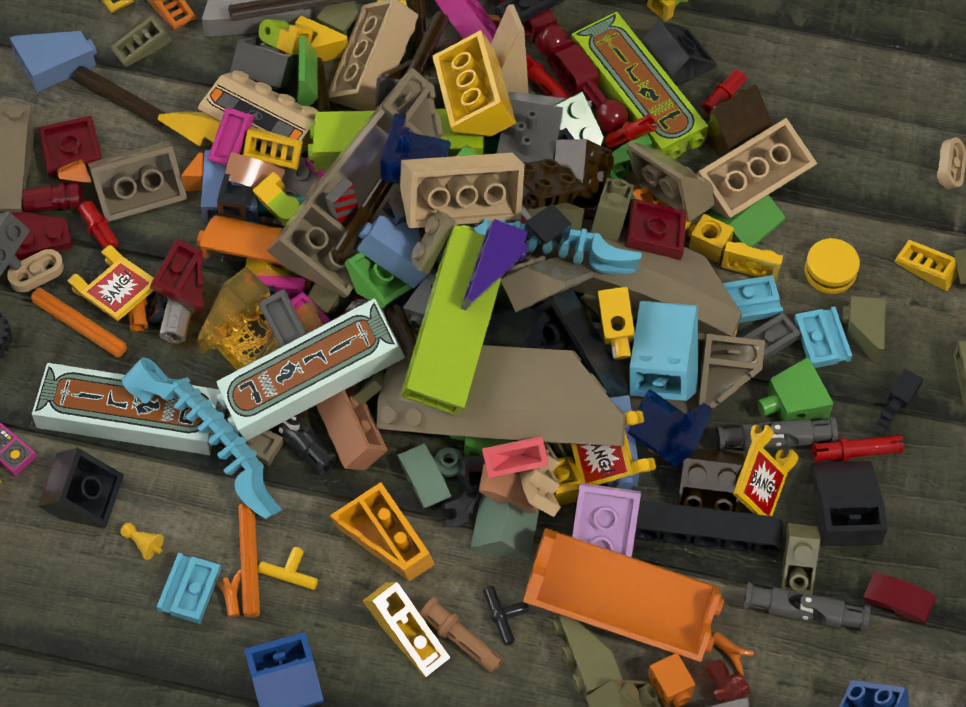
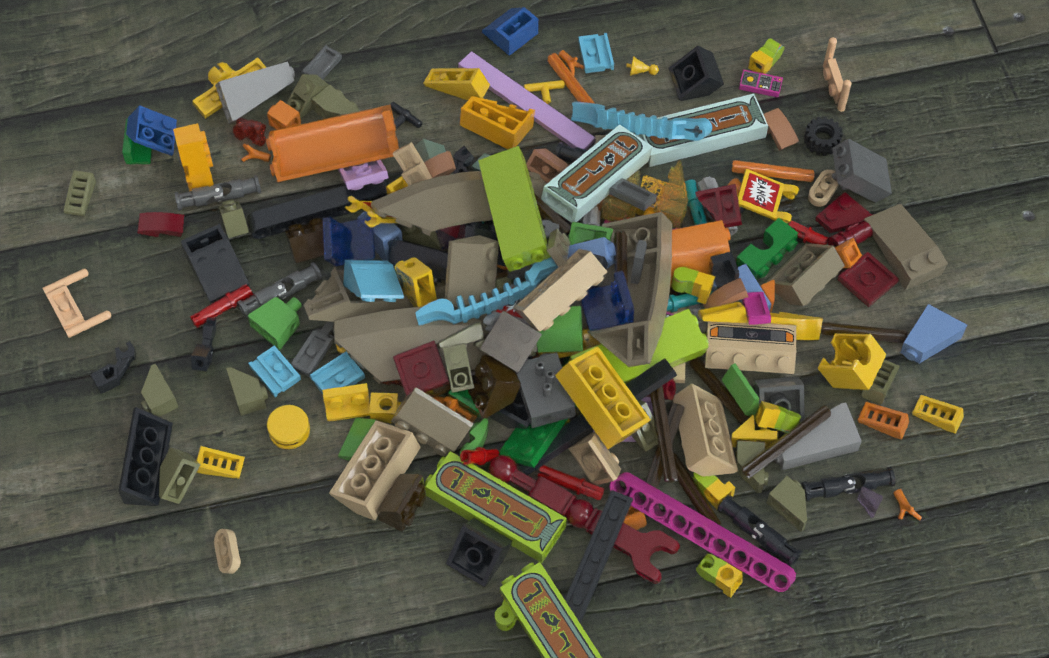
camera: 155 degrees right, 0 degrees up
medium nougat pin [419,597,504,674] -> none
dark purple slope [460,219,529,311] -> none
coral slope [482,436,549,478] -> none
black panel [524,204,572,246] -> none
red axle [701,70,747,115] -> none
flag [733,425,798,516] -> none
none -> light orange wedge [173,123,214,191]
none -> slope [437,322,484,349]
none -> lavender tile [458,51,595,150]
none -> teal pin [683,179,707,225]
none -> green arch [736,218,798,281]
none -> nougat slope [763,108,799,151]
none -> yellow piece [818,333,886,390]

